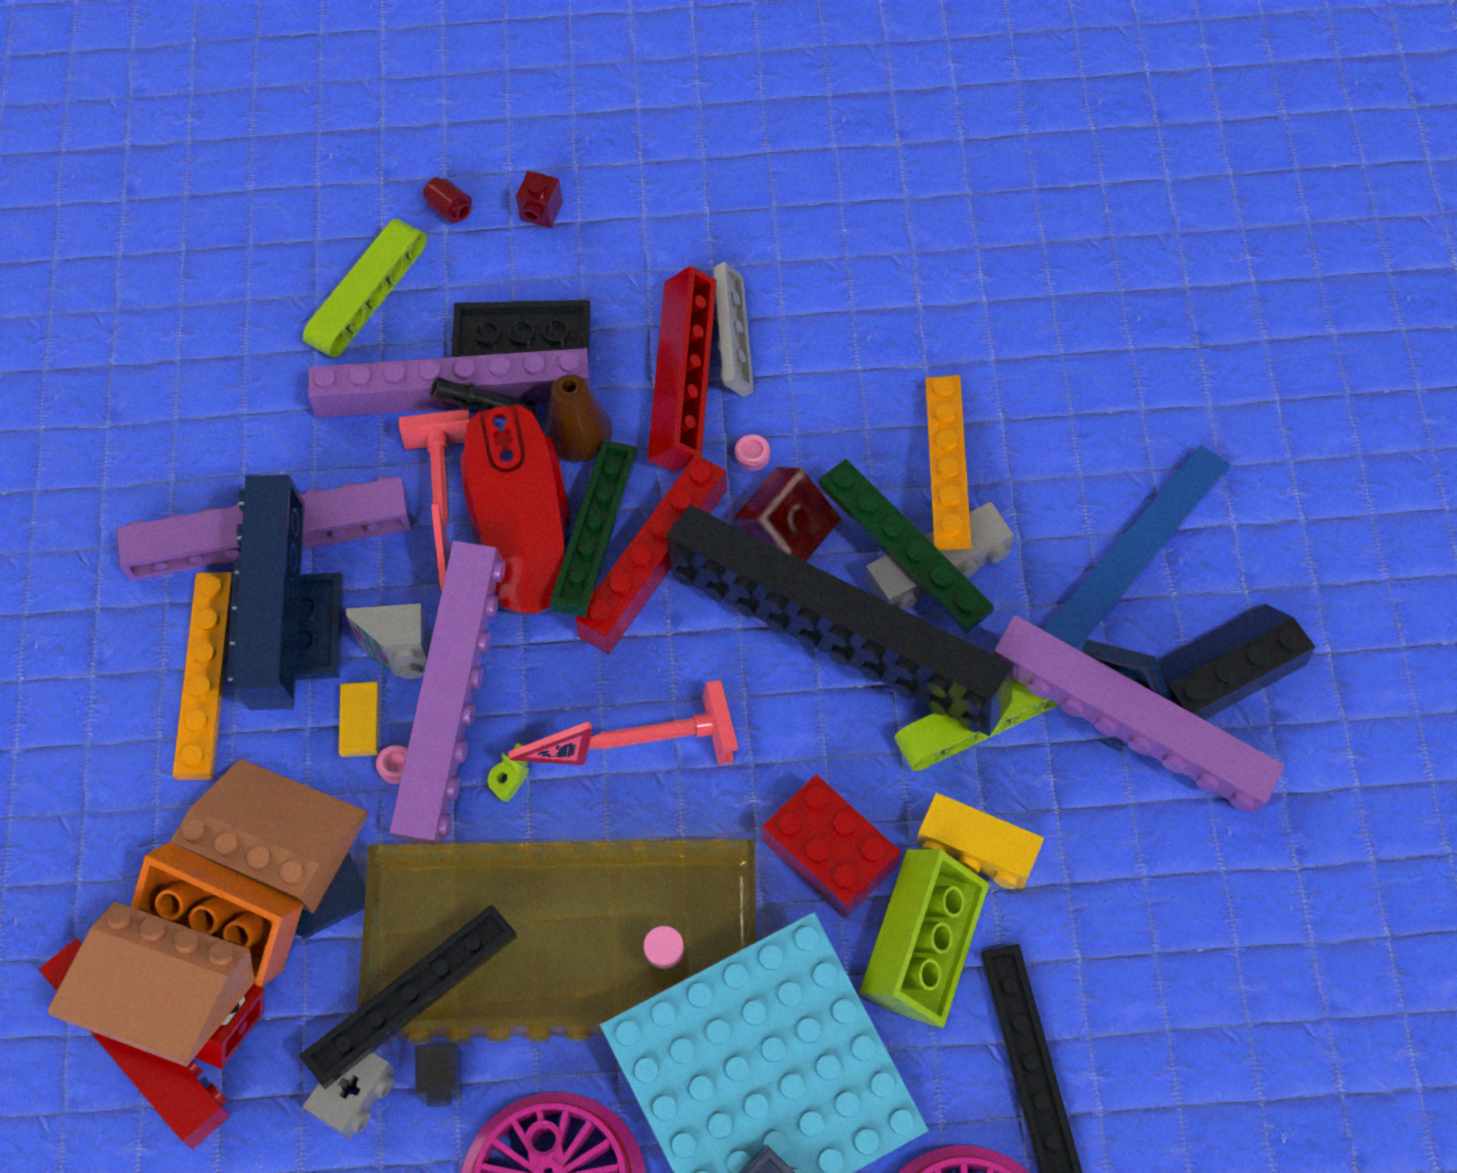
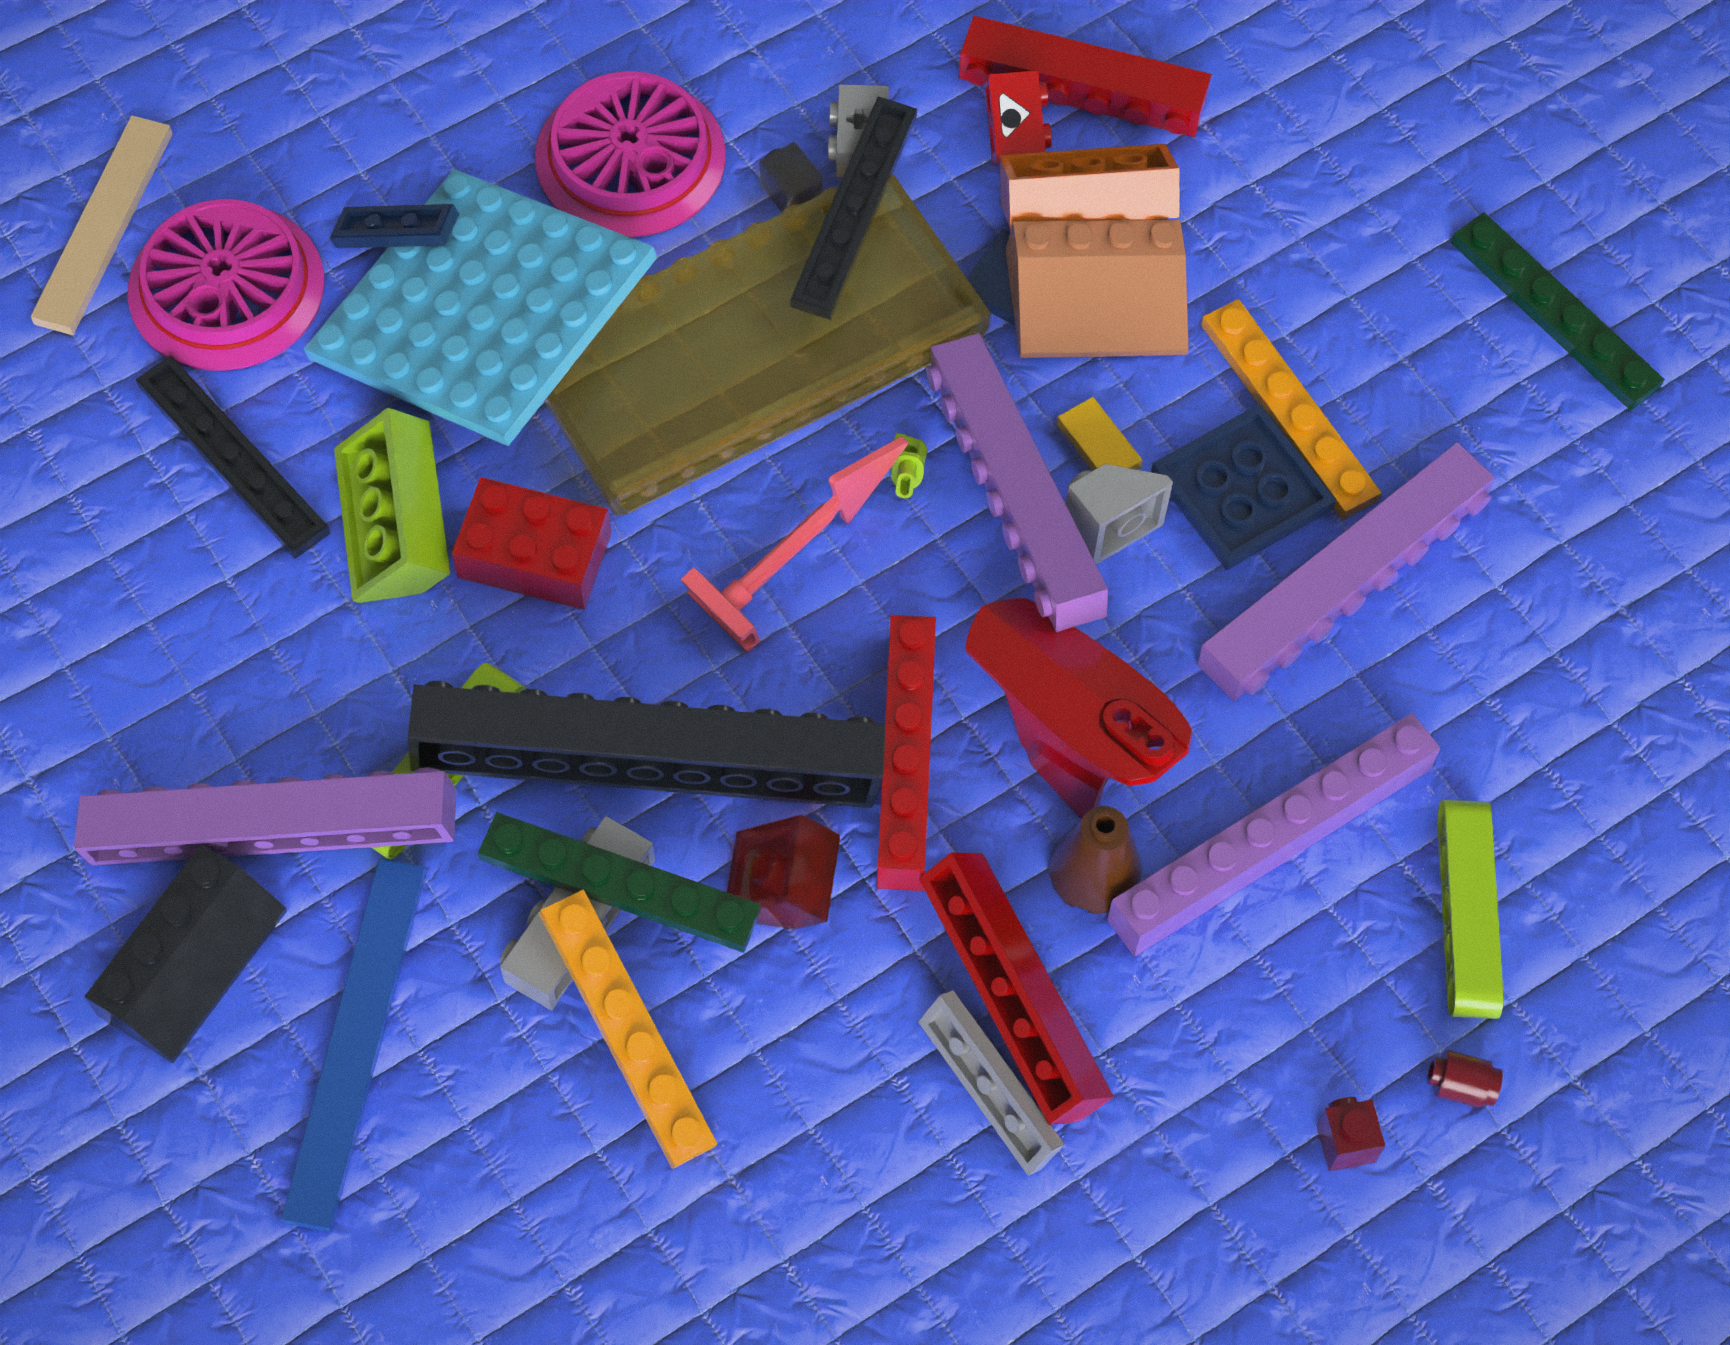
camera: 145 degrees right, 0 degrees up
nougat slope [48,901,255,1067] -> none
dark blue brick [227,475,305,710] -> none
bright pink tile [376,745,407,785] -> none
coral piece [399,409,470,591] -> none
black pin [430,376,536,416] -> none
black plate [451,300,591,365] -> none
dark green plate [550,440,637,618] -> none
bright pink tile [644,926,684,969] -> none
bright pink tile [735,434,770,471] -> none
yellow brick [916,793,1044,890] -> none
dark blue tile [1081,639,1172,701] -> none

